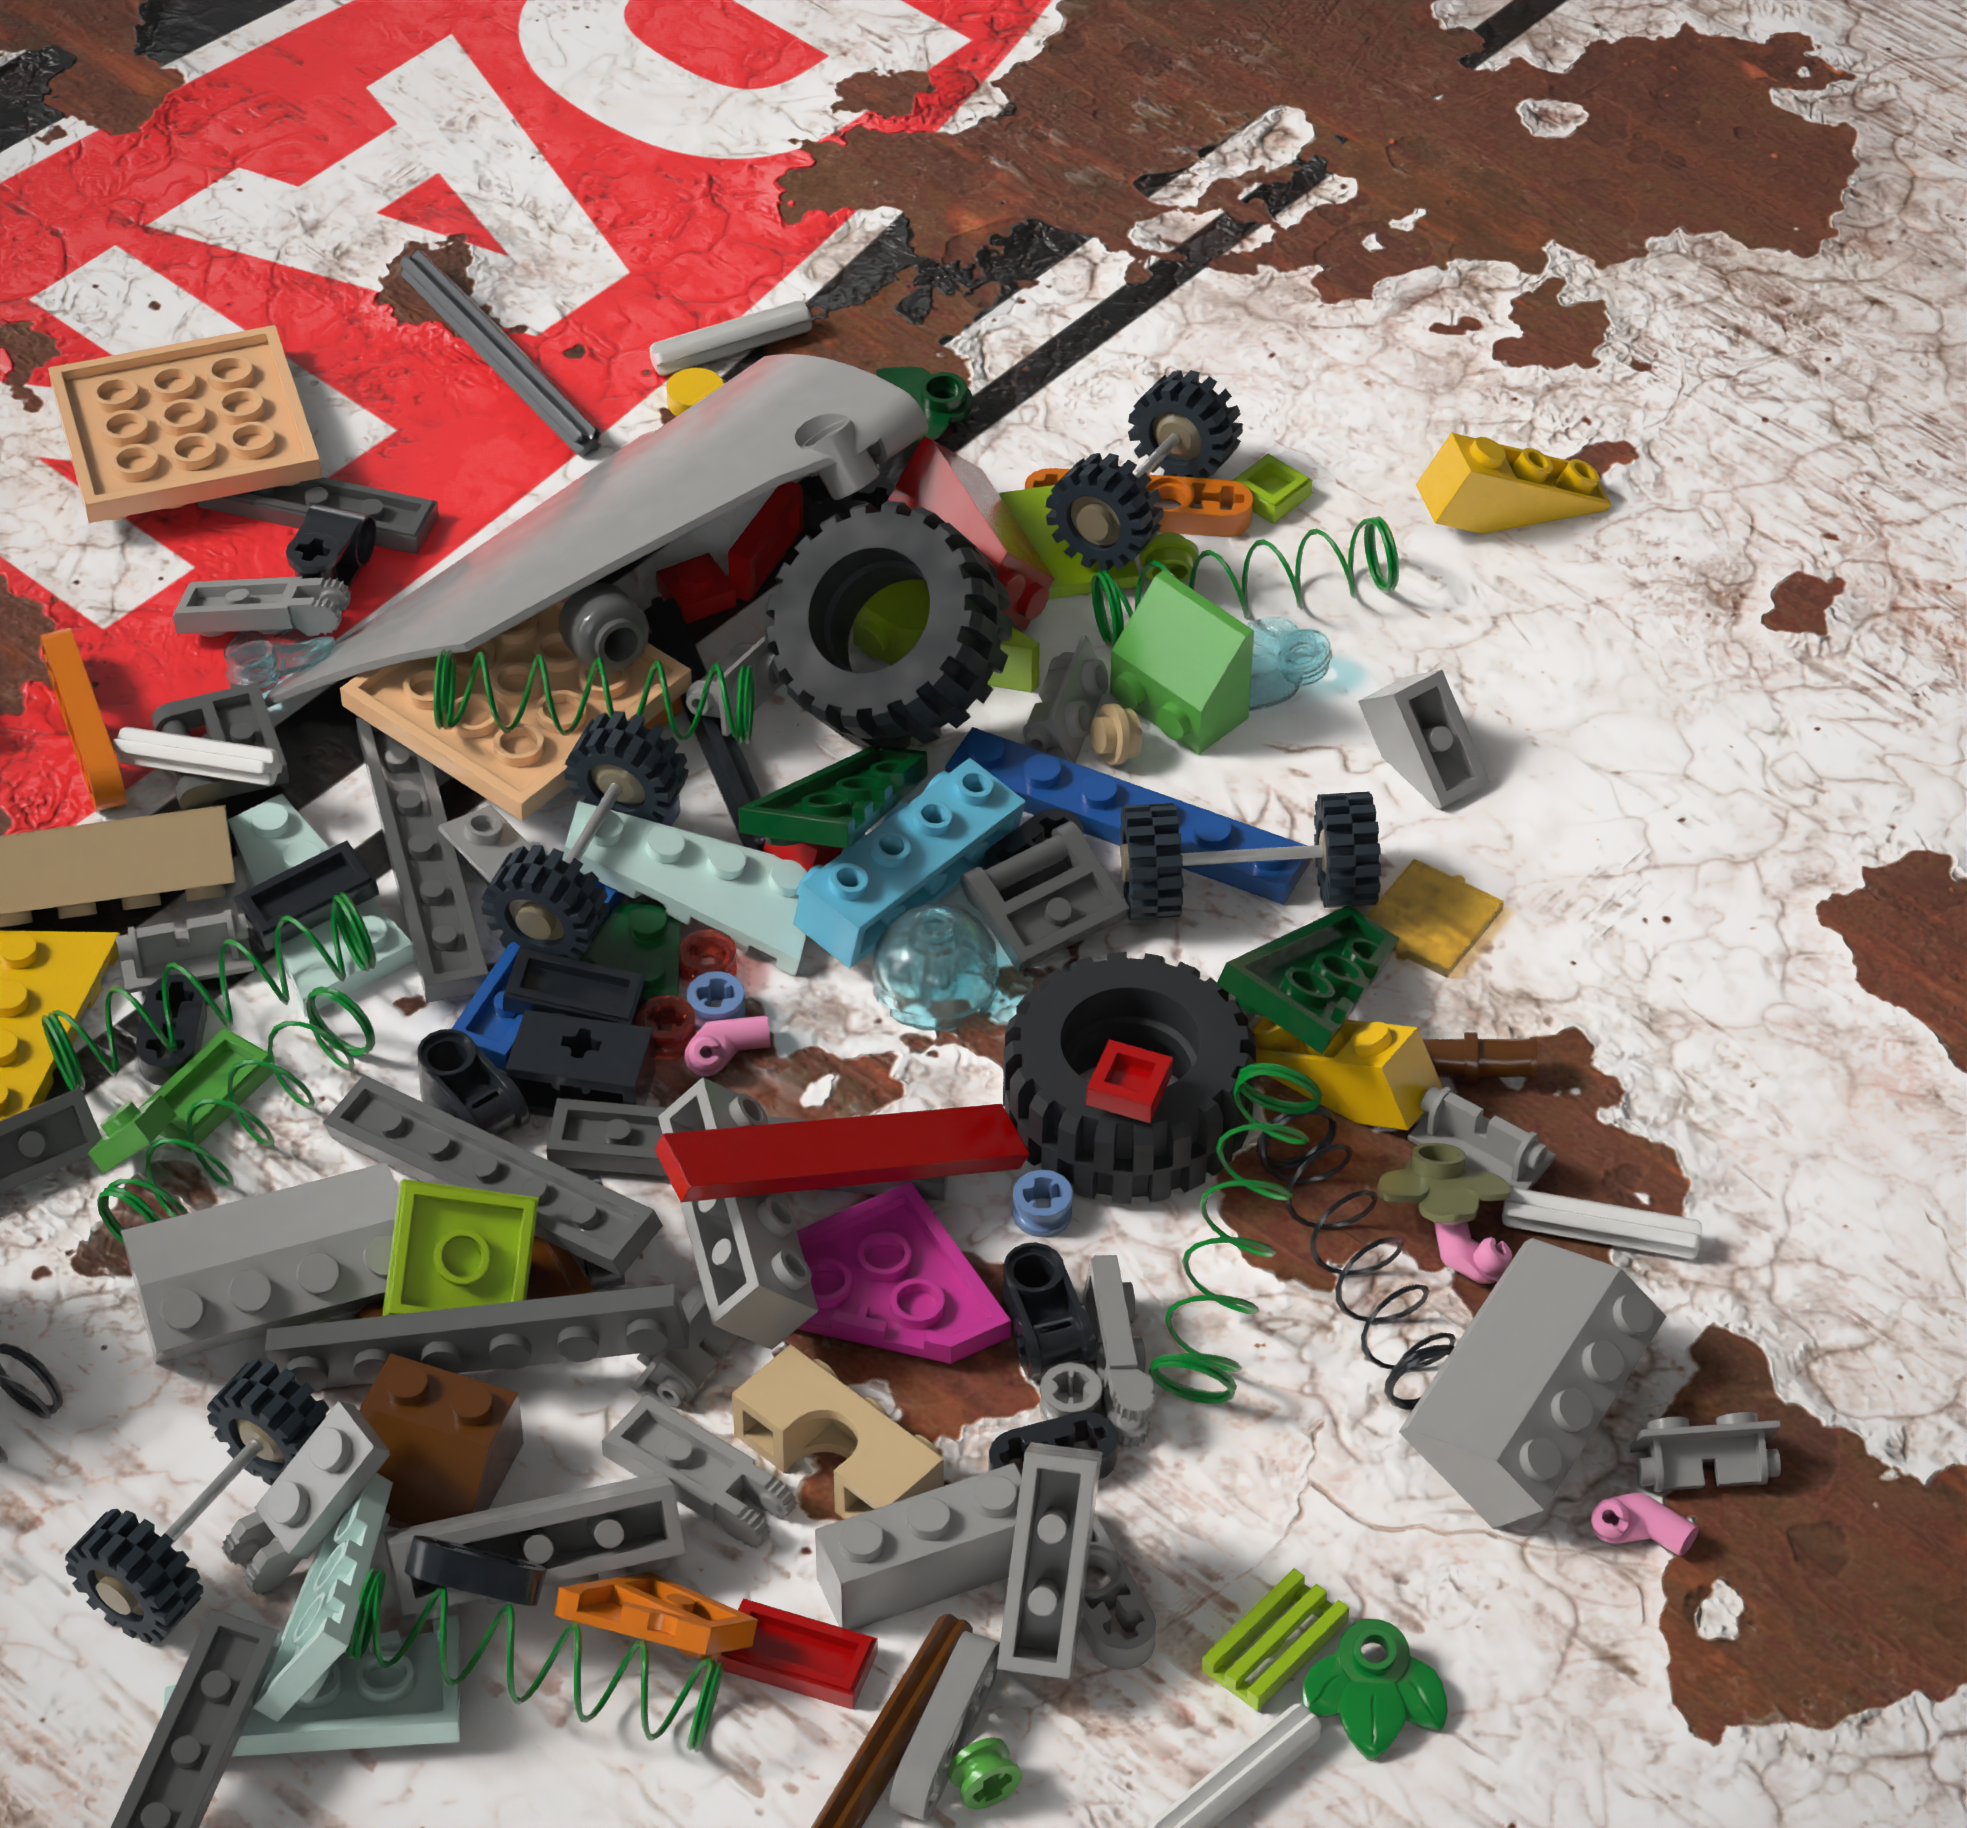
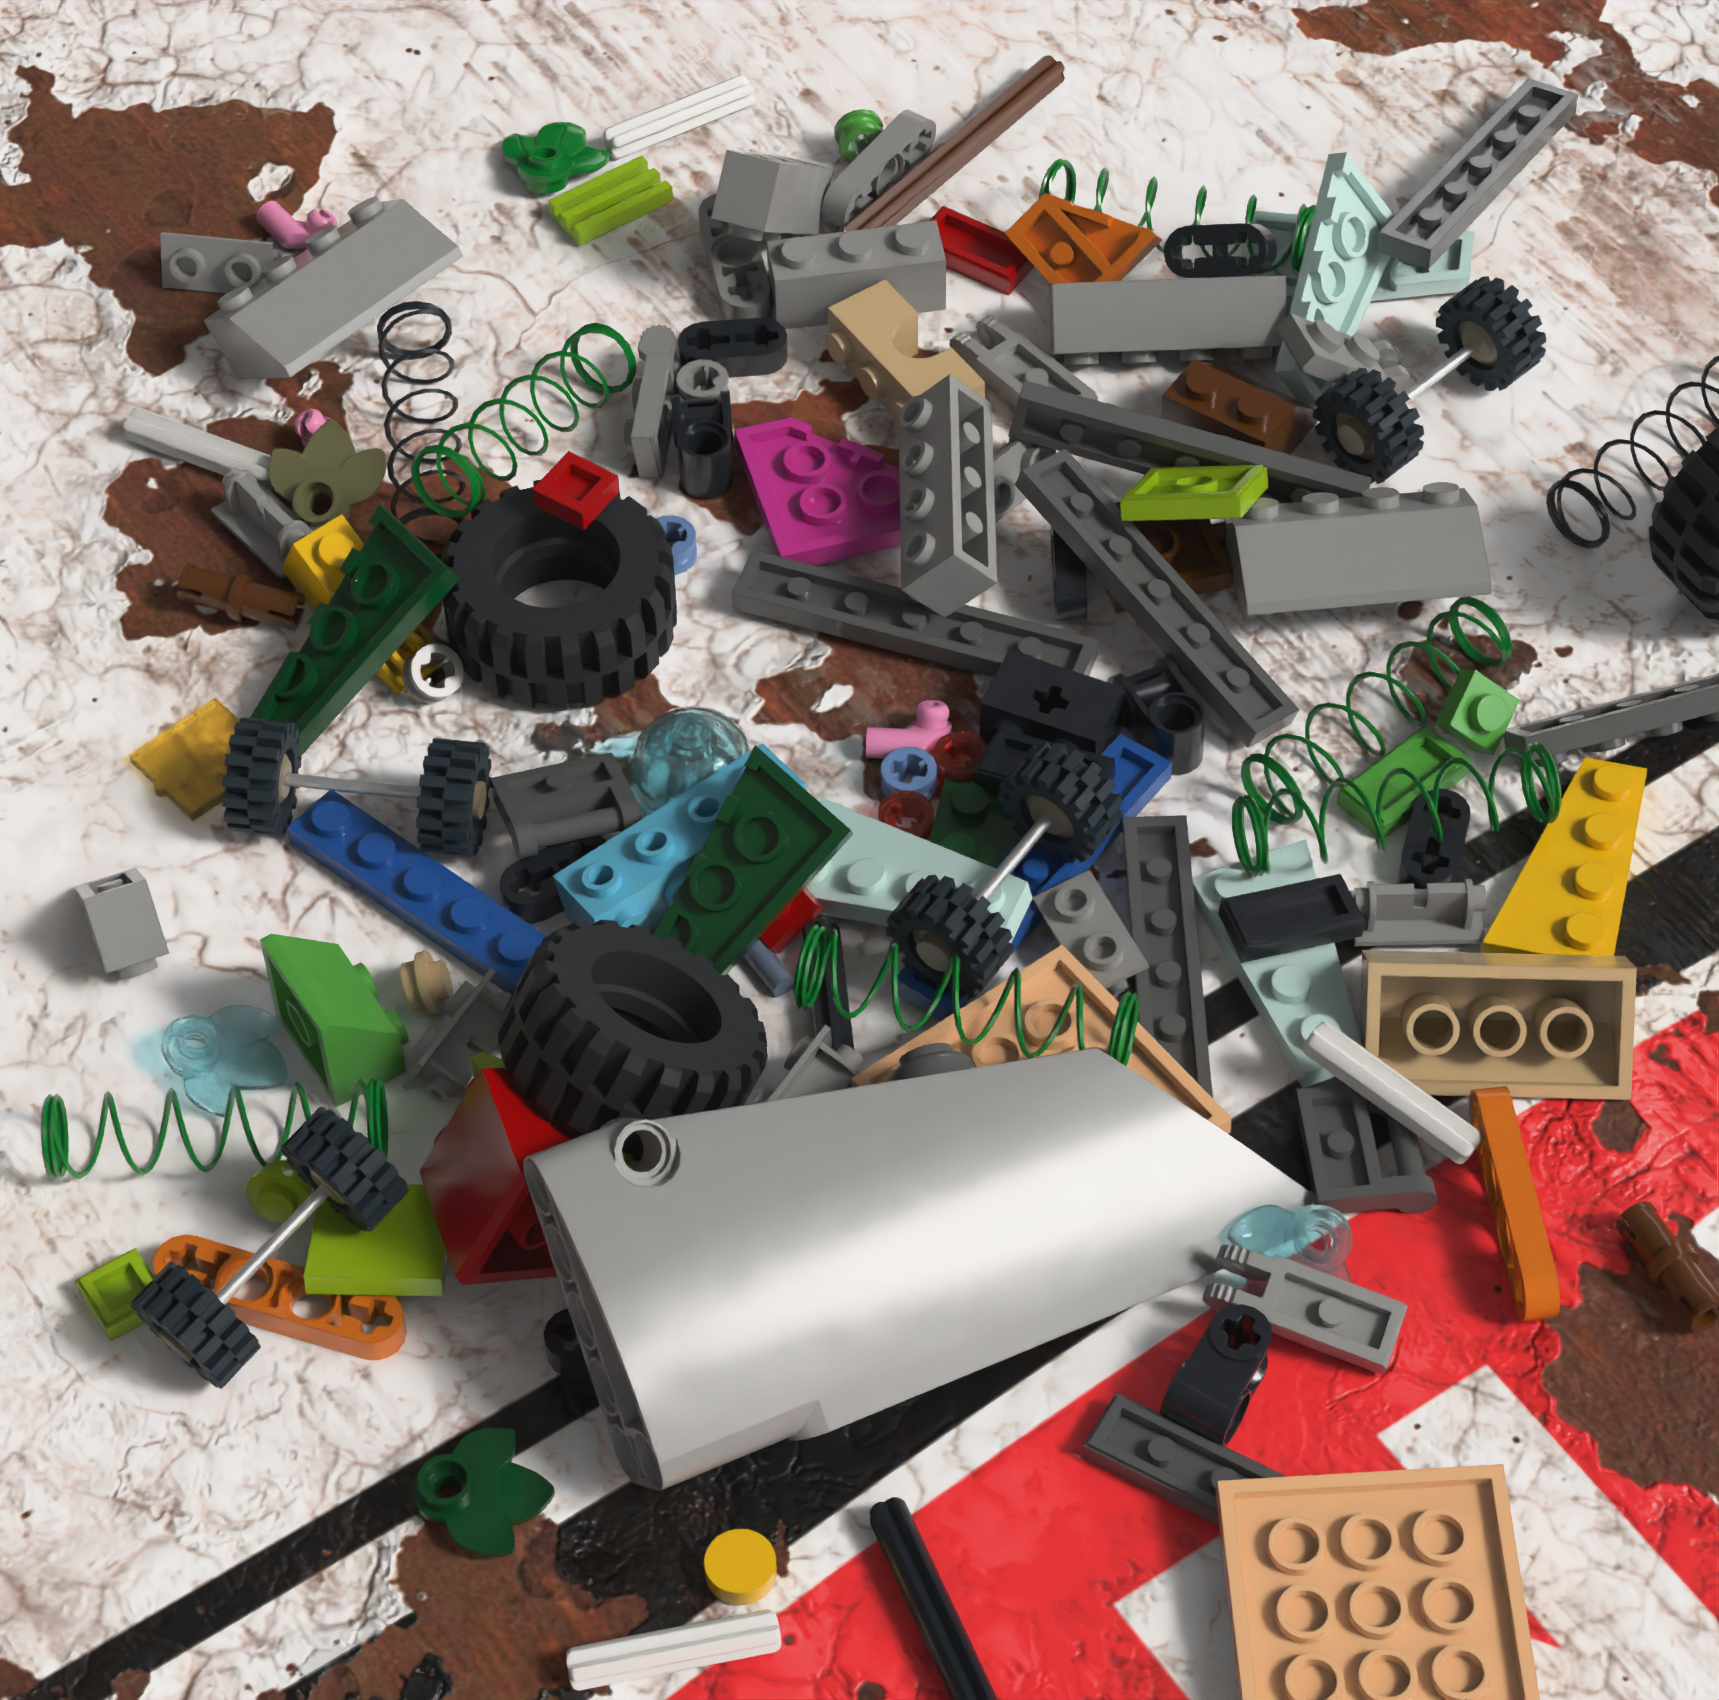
camera: 165 degrees left, 5 degrees up
red tile [654,1104,1030,1203] -> none

